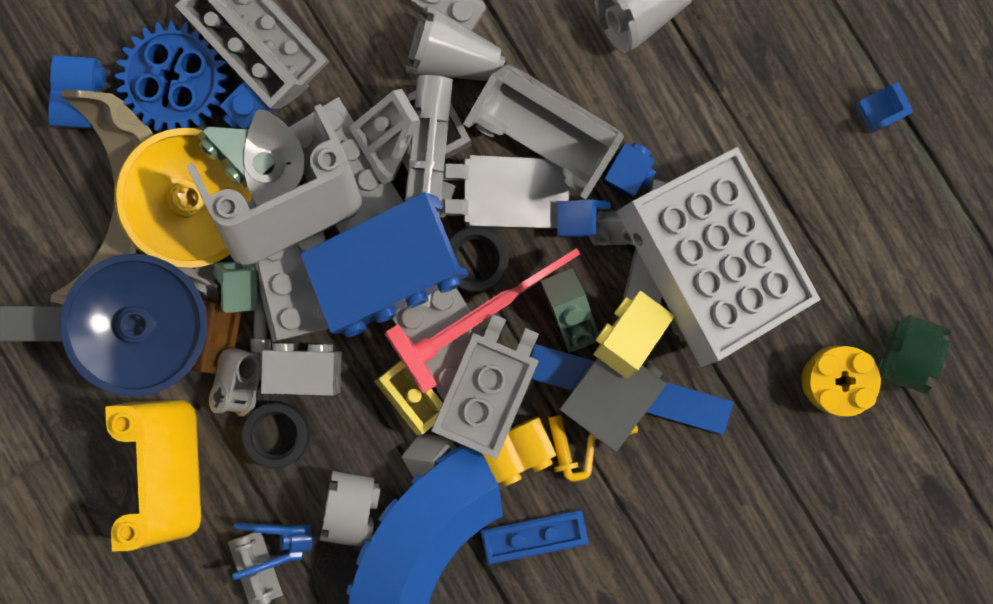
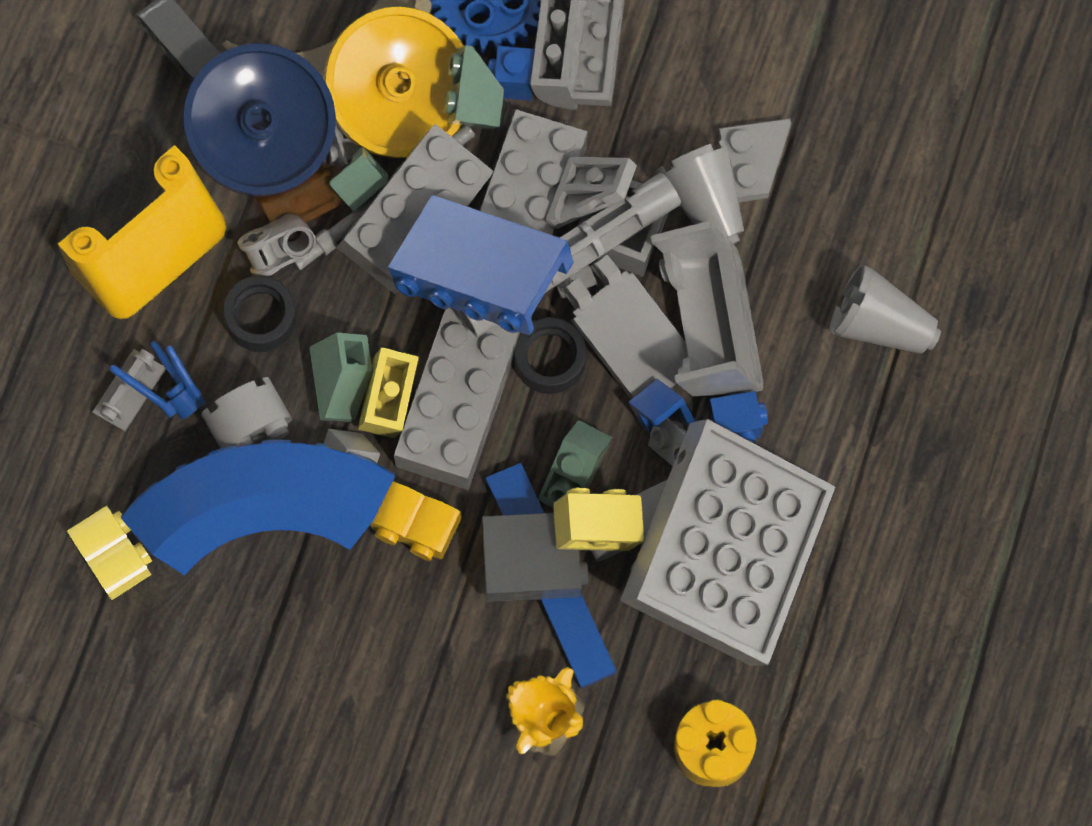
camera: 50 degrees right, 15 degrees down
light grey windscreen [187,104,362,266] -> none
light grey piece [244,110,305,206] -> none
light grey brick [261,343,342,396] -> none
coral piece [385,248,580,393] -> none
light grey tile [432,314,539,459] -> none
blue tile [481,509,589,565] -> none
yellow piece [549,415,638,482] -> none
blue panel [856,82,913,134] -> none
clear green brick [878,314,951,394] -> none
none -> sand green slope [309,332,373,422]
none -> yellow hair [507,667,585,756]

